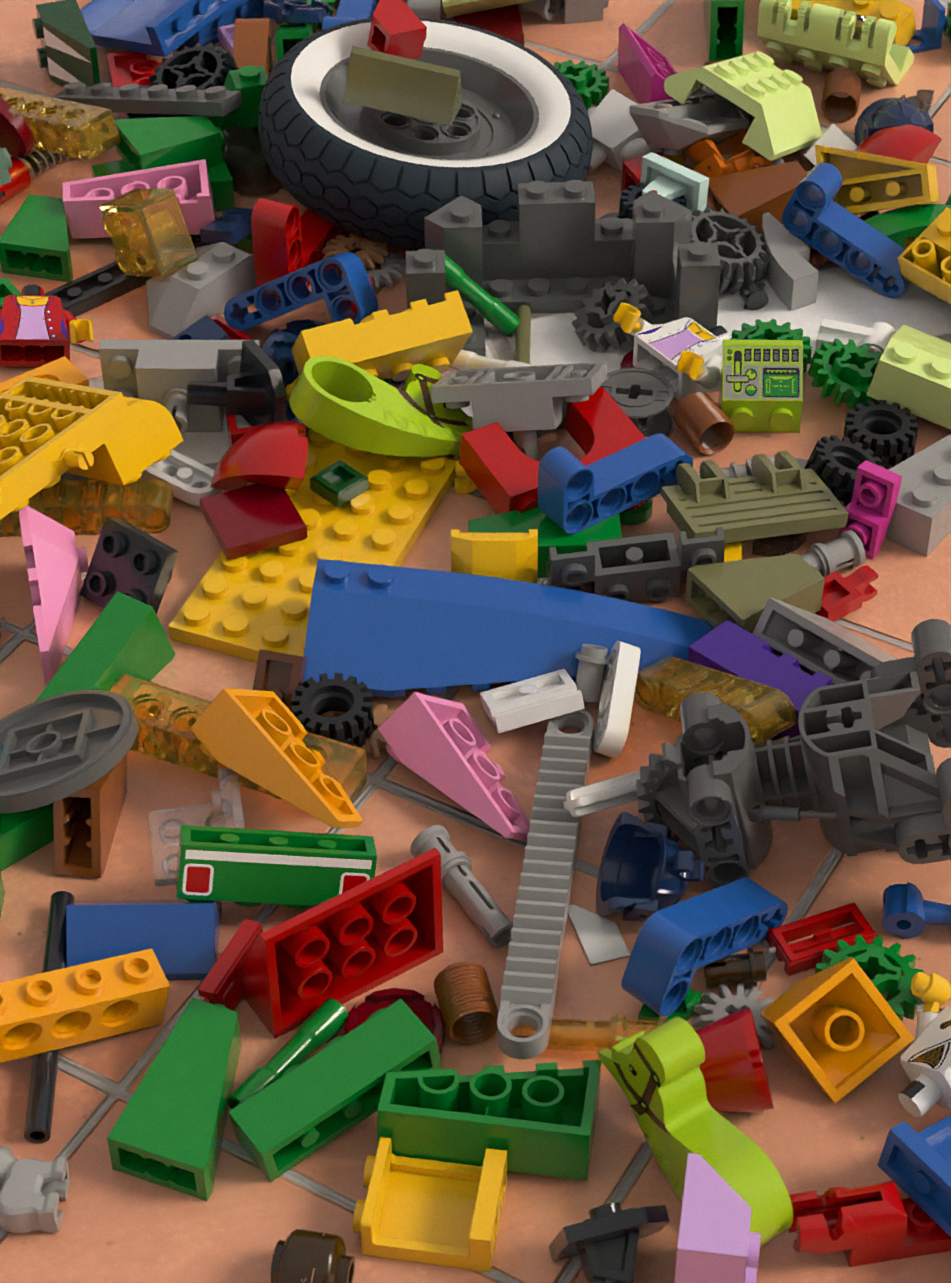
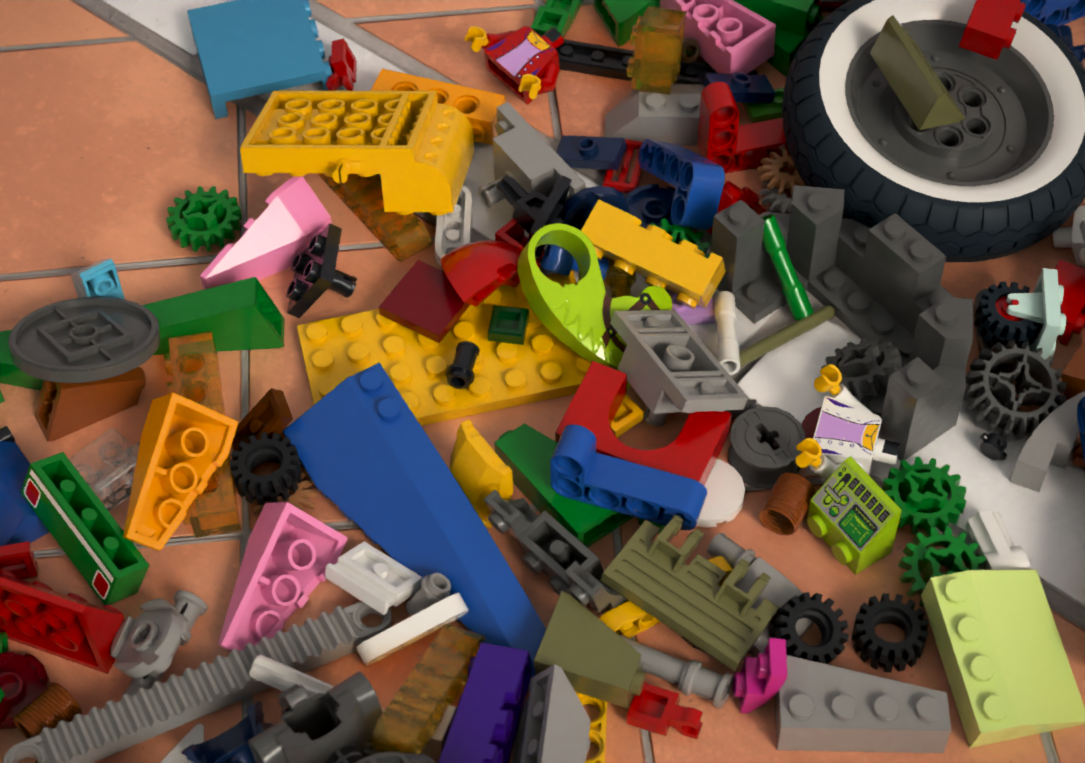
camera: 55 degrees right, 10 degrees up
none -> light grey plate [111,599,188,678]
none -> black pin [445,341,480,389]

